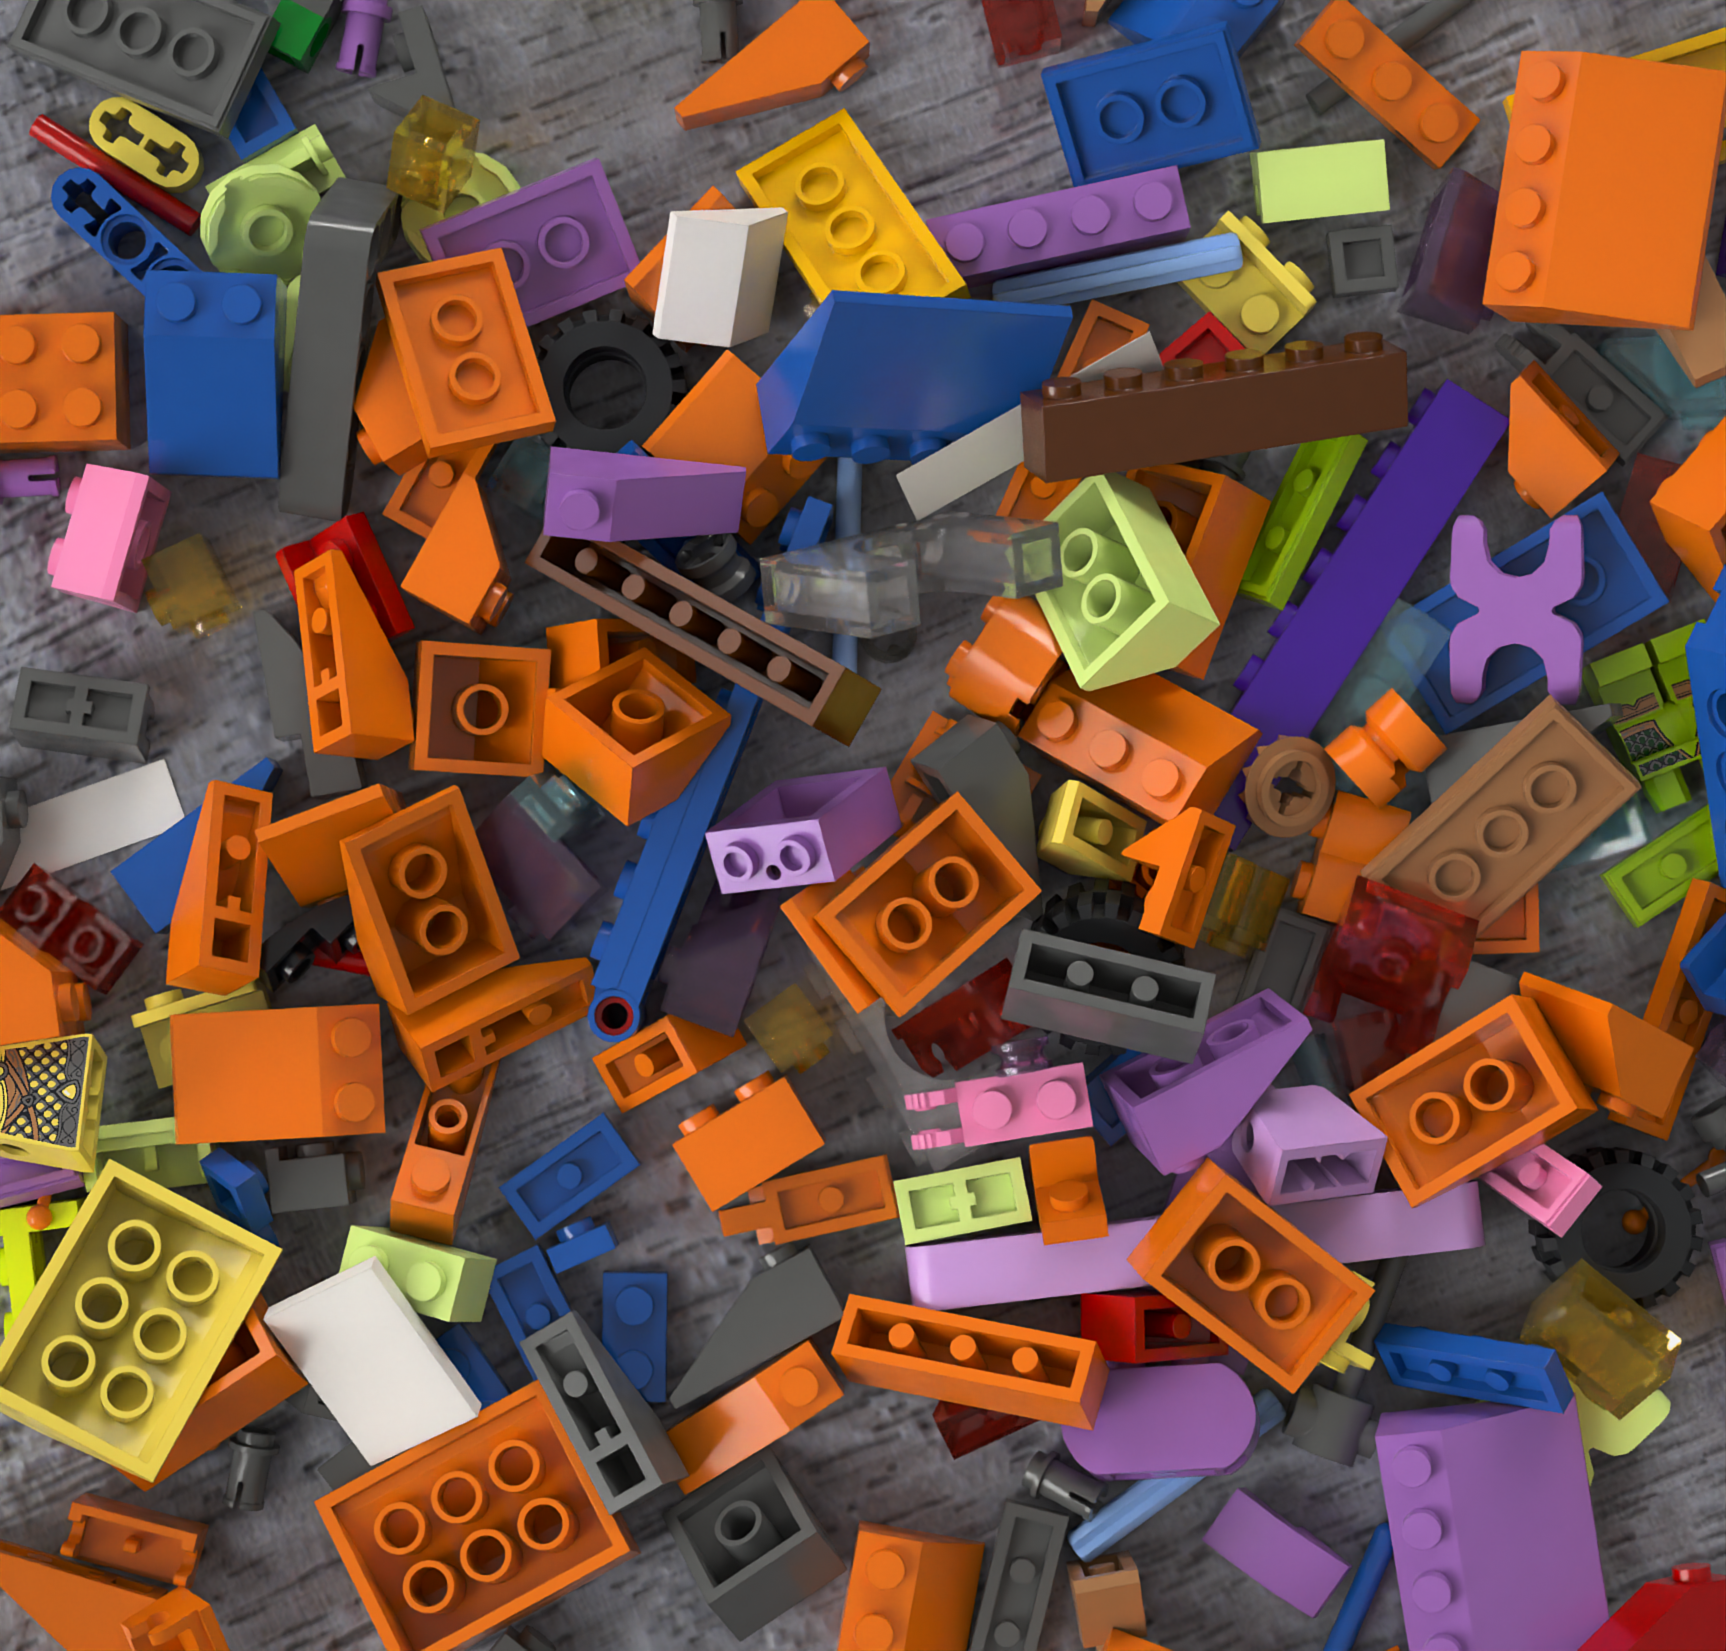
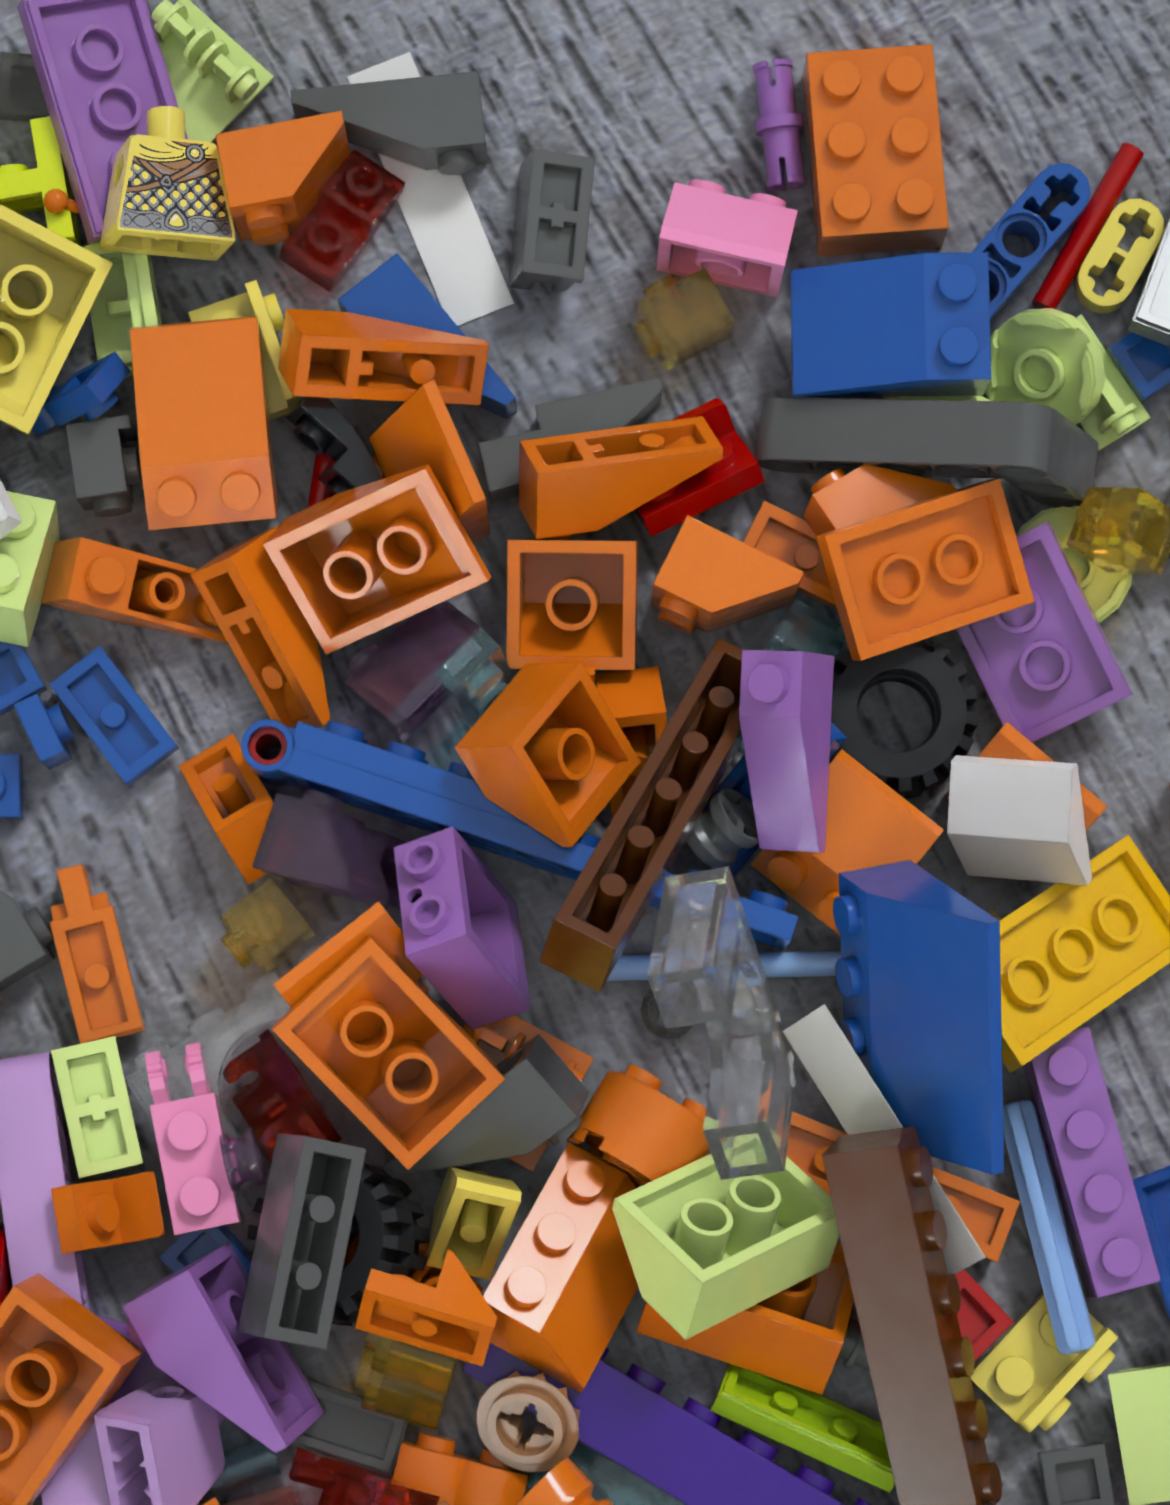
camera: 90 degrees right, 5 degrees down
orange brick [672,1070,826,1212] -> none

